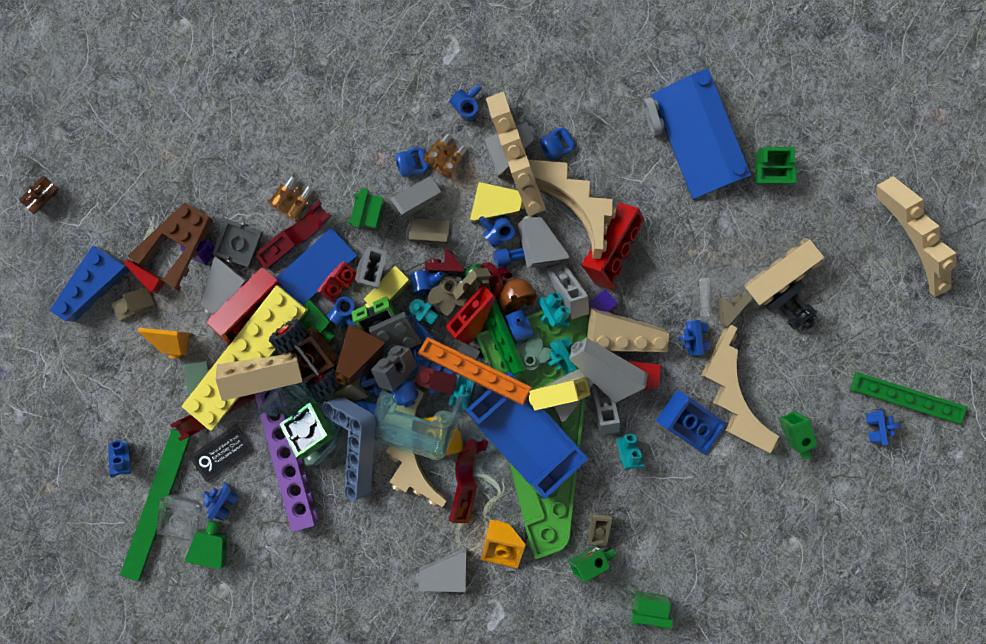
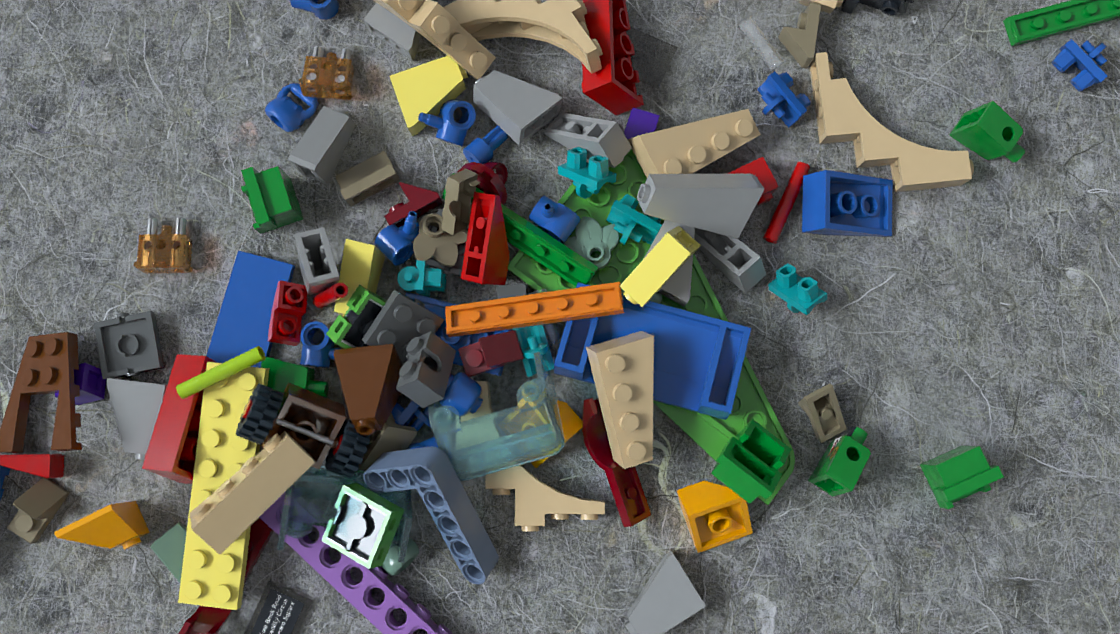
camera: 25 degrees left, 5 degrees down
dark red piece [254,200,332,269] -> none
dark orange cylinder [498,278,537,313] -> none
none -> lime piece [176,346,266,399]
none -> red piece [313,282,348,308]
none -> tan wedge [586,331,654,469]
none -> green plate [711,419,792,504]
none -> red piece [763,162,811,244]

